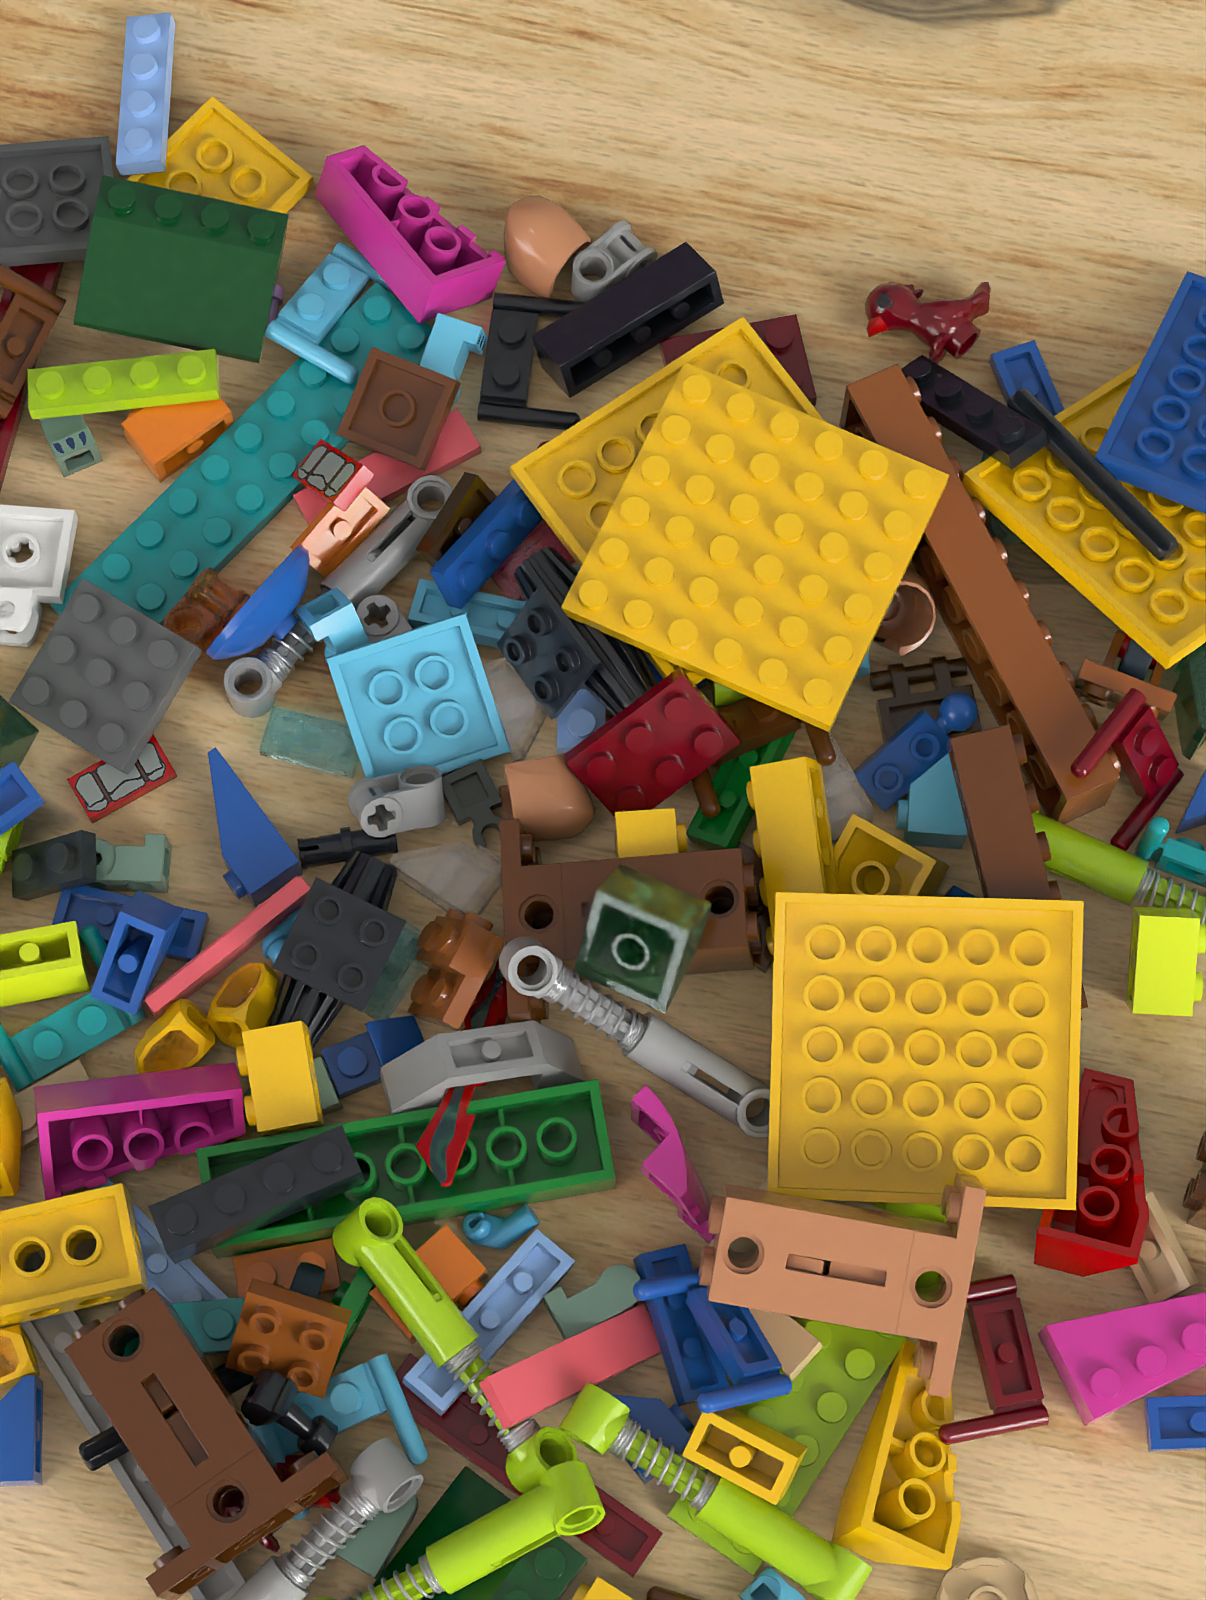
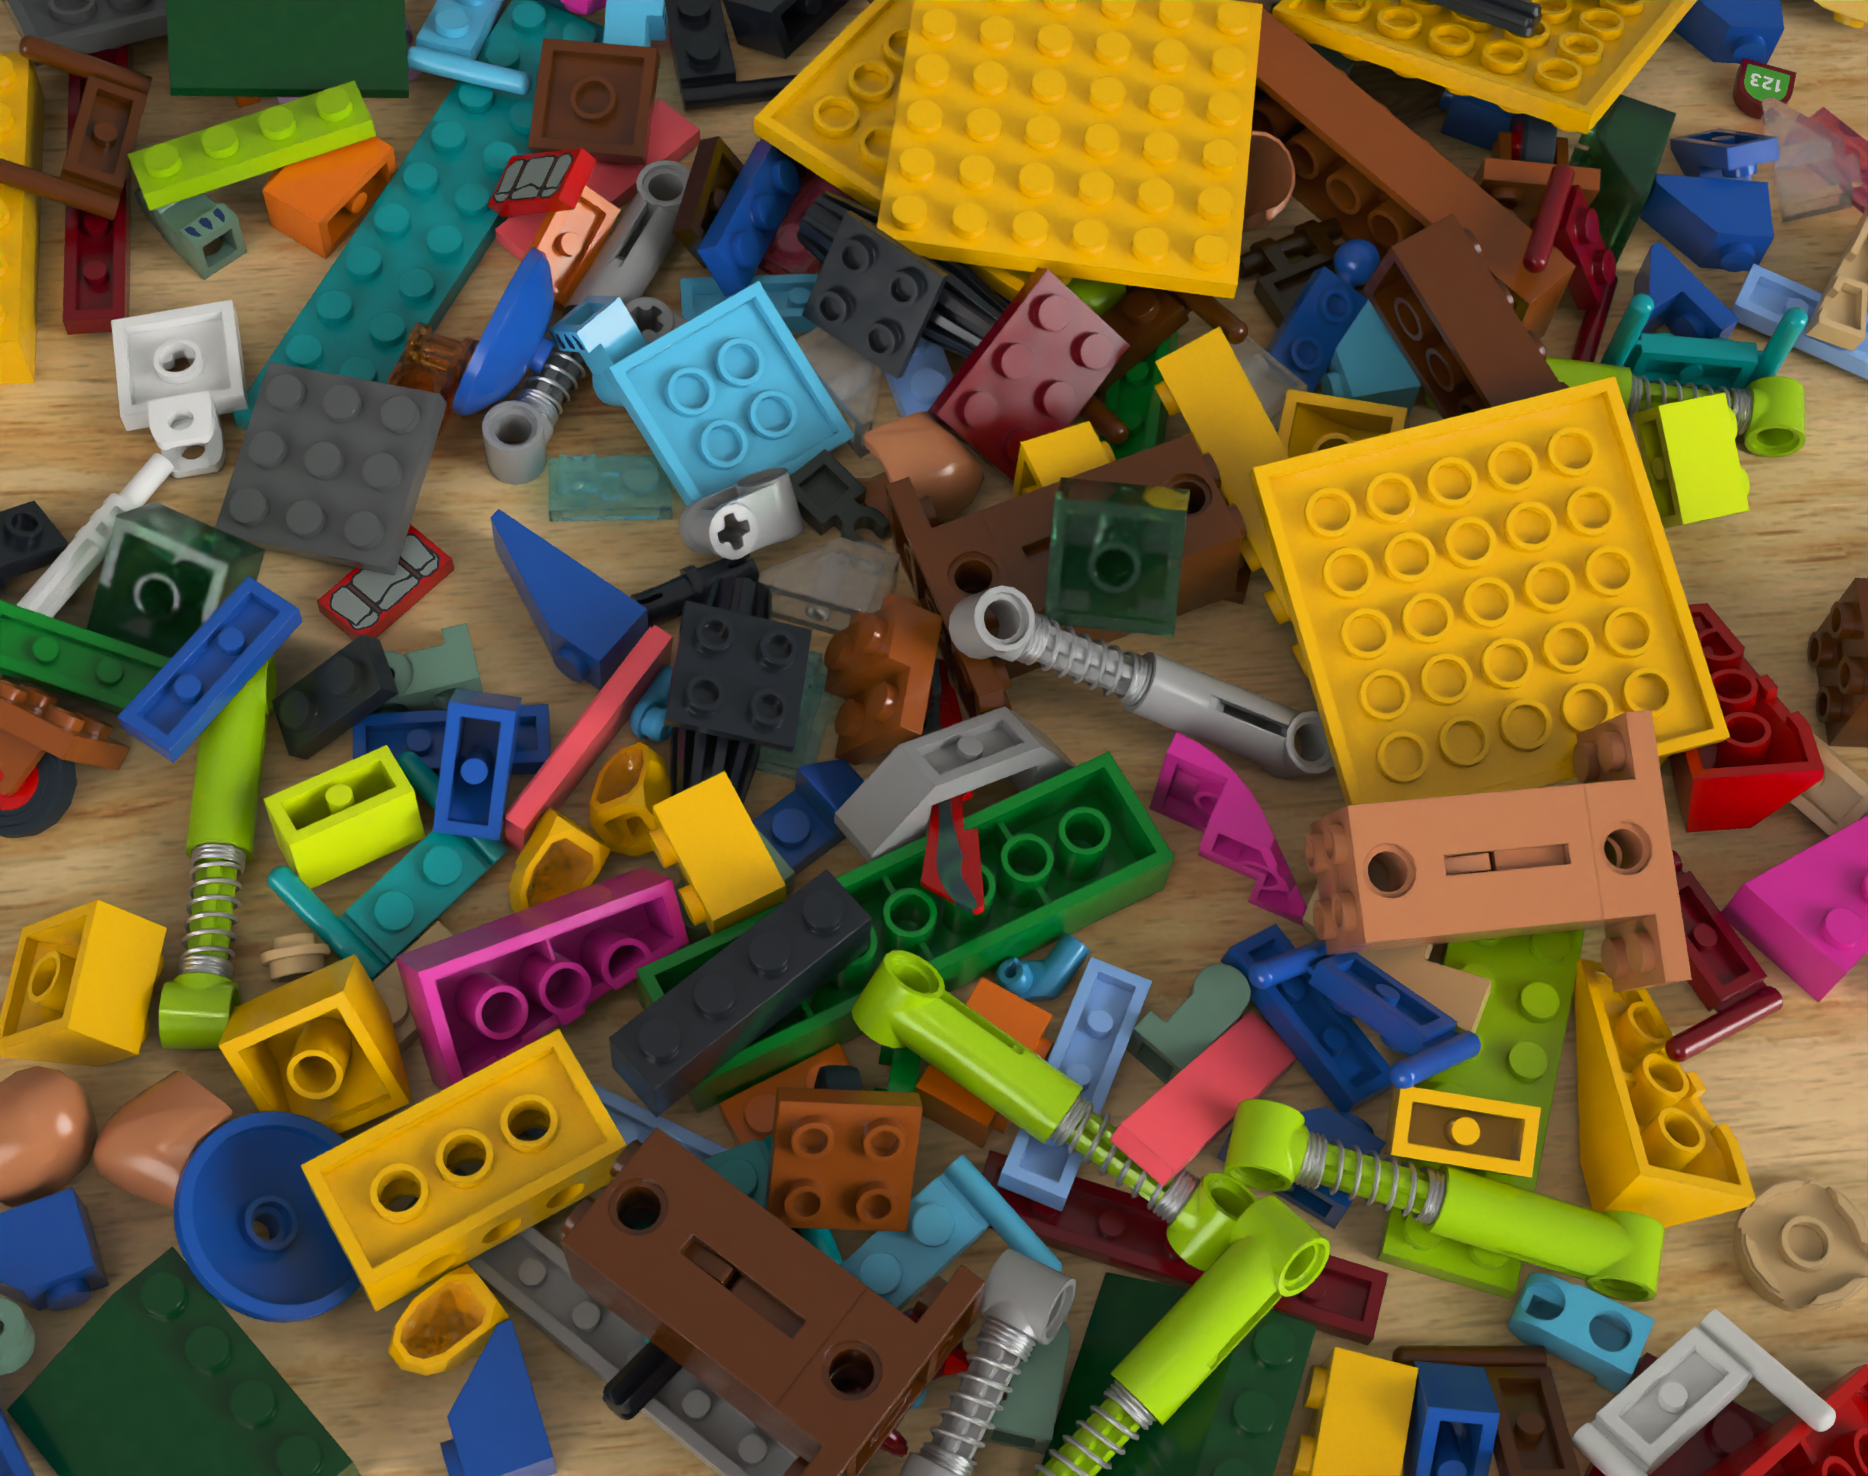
camera: 25 degrees left, 10 degrees down
black leg [241,1369,338,1456] -> none

